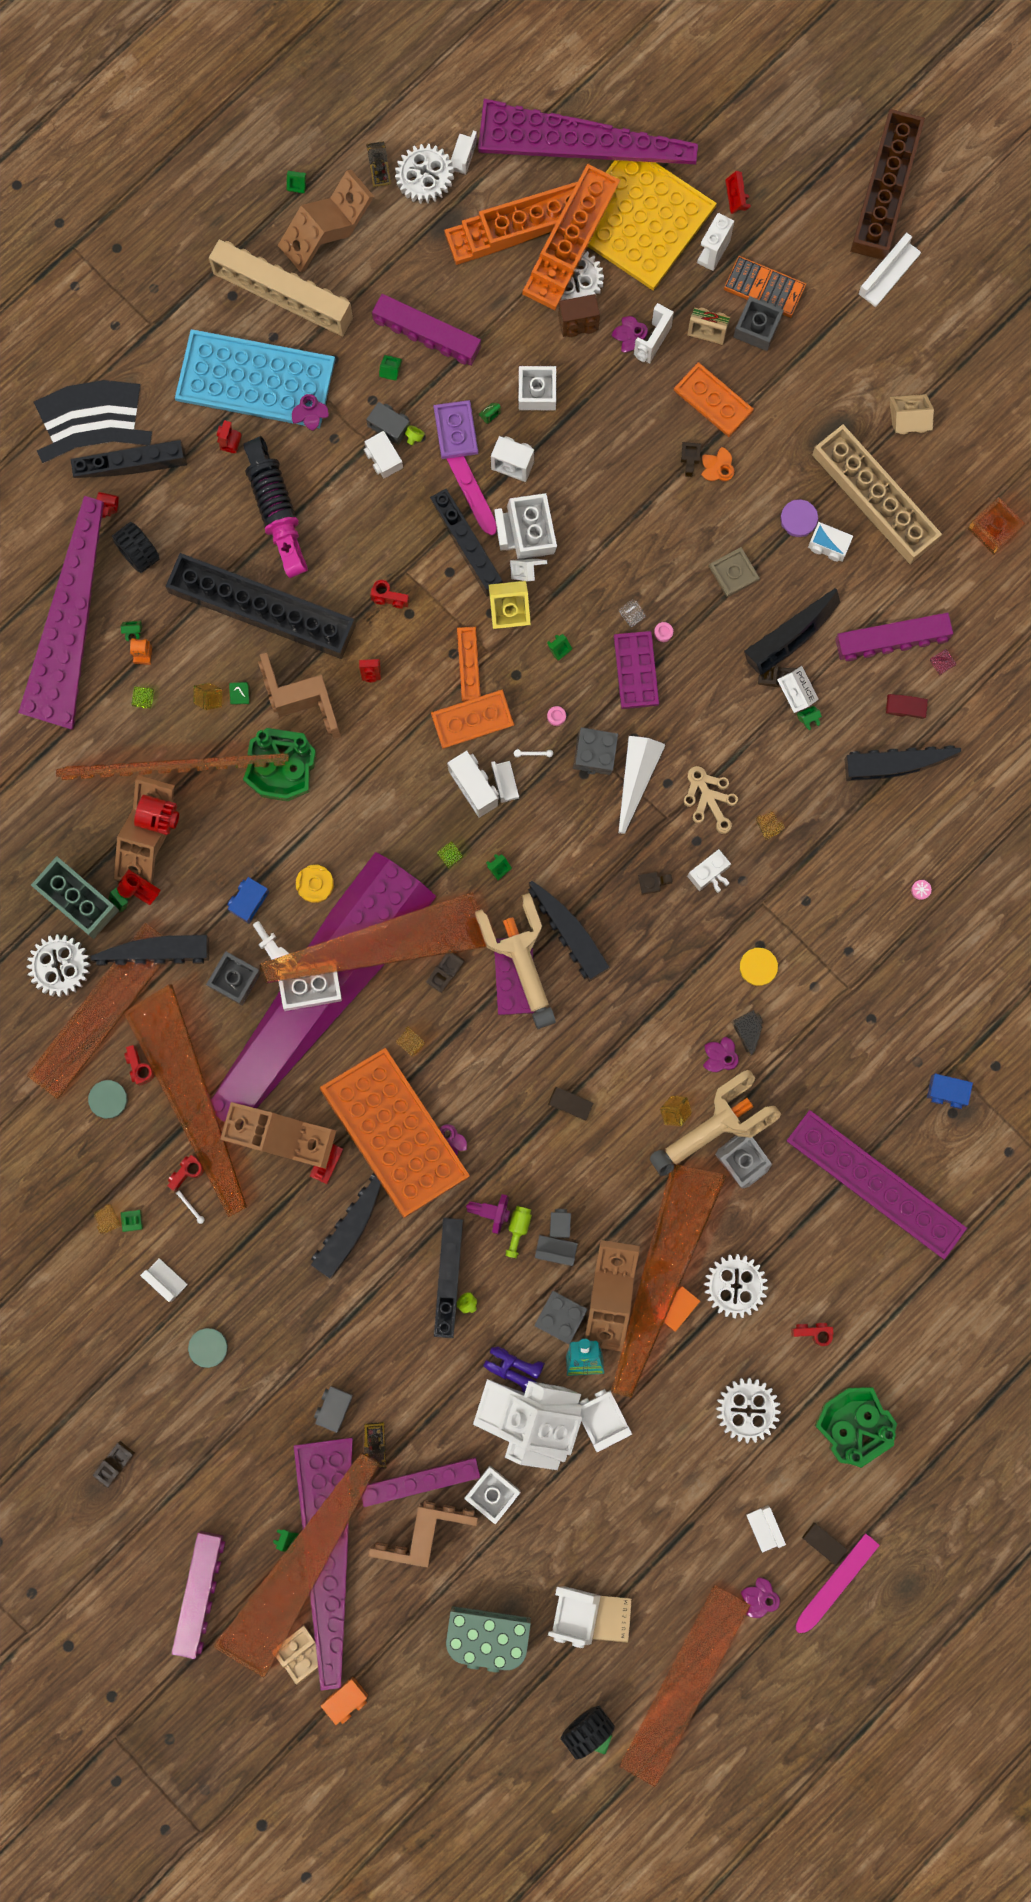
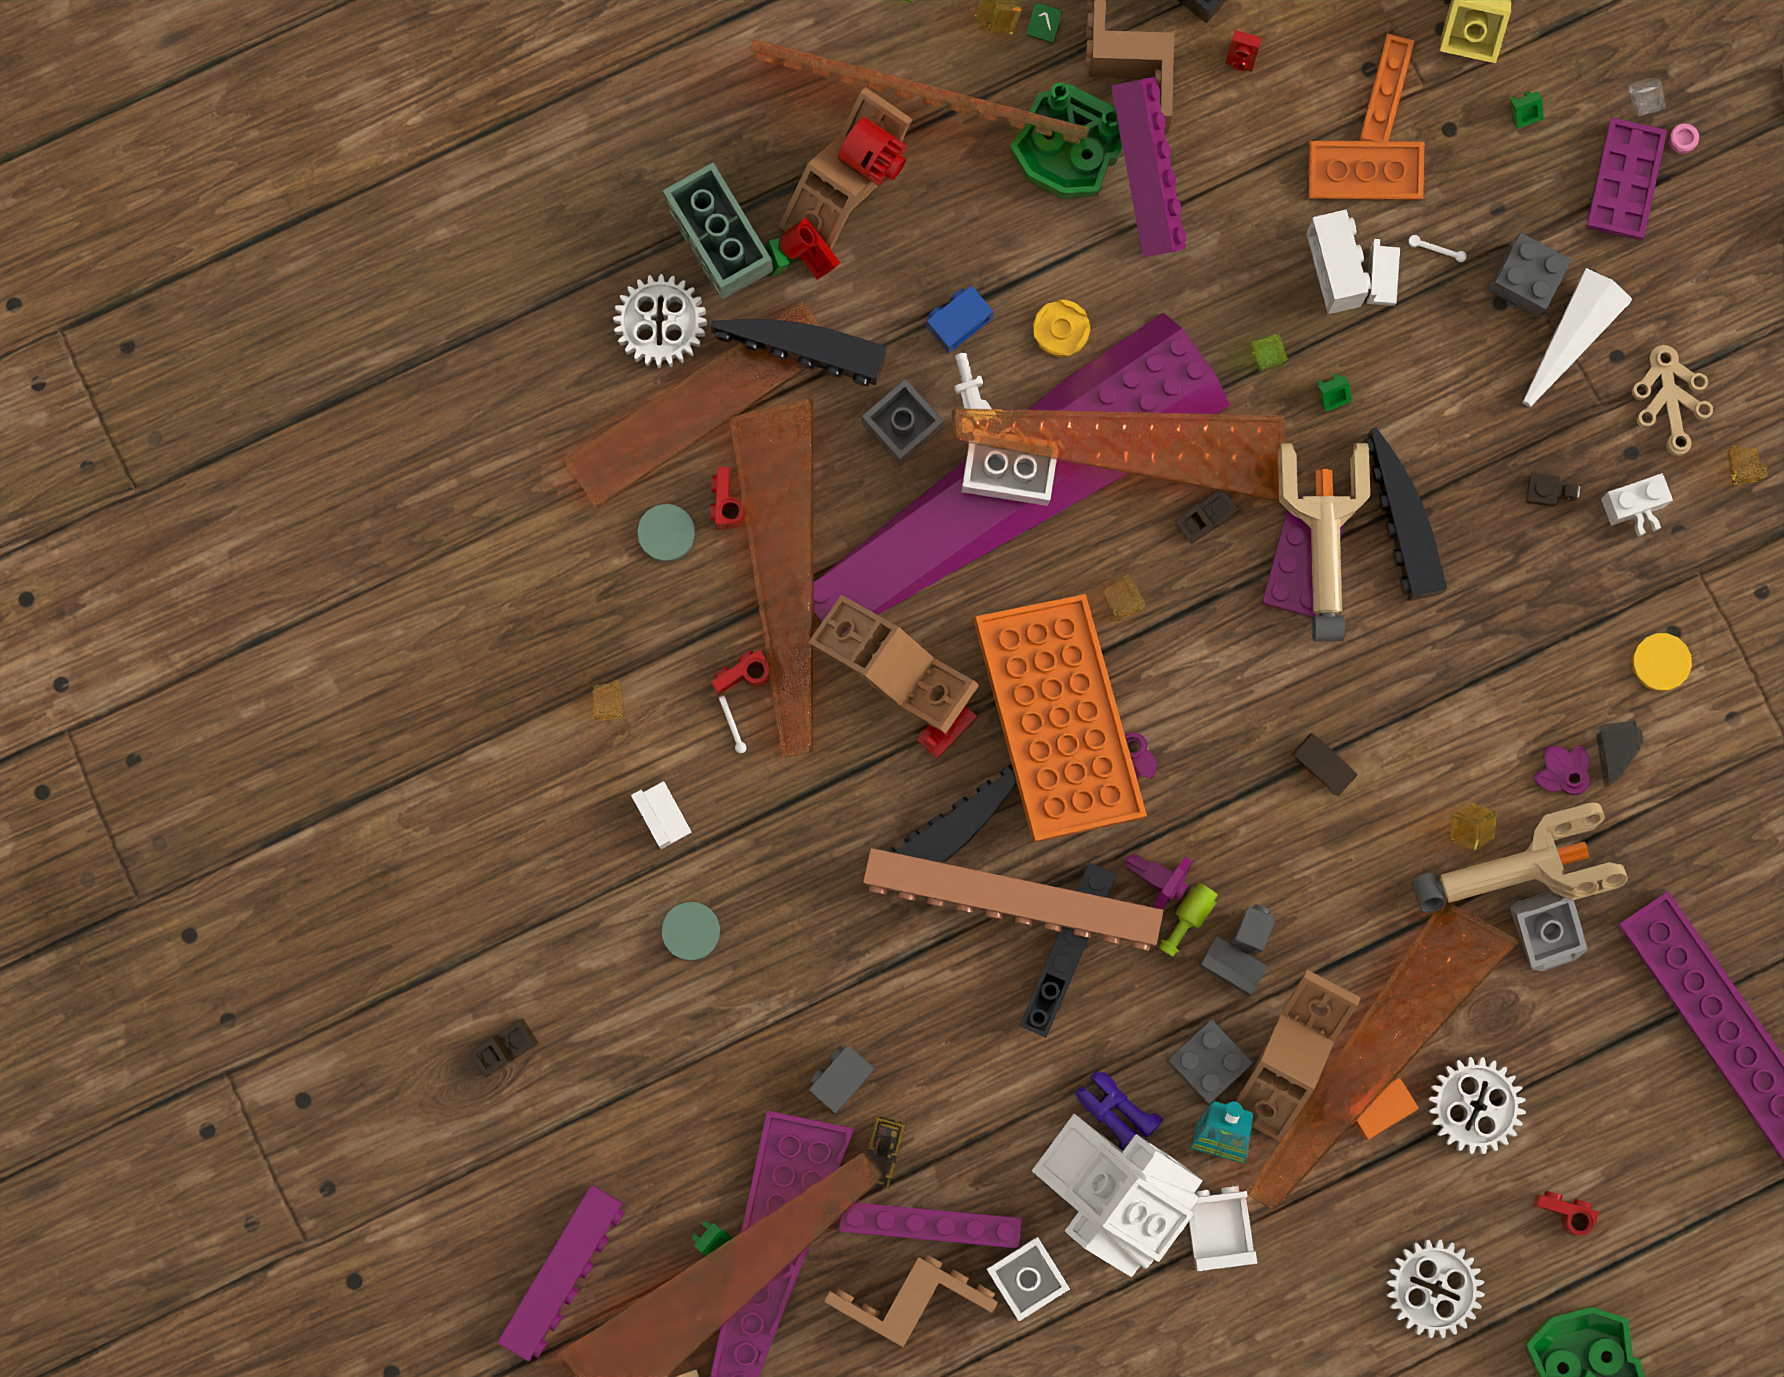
camera: 20 degrees right, 0 degrees up
green tile [121,1210,143,1232] -> none
lime tile [456,1293,477,1313] -> none
bright pink tile [547,706,566,726] -> none
none -> nougat brick [863,848,1164,951]
none -> magenta brick [1111,77,1186,257]

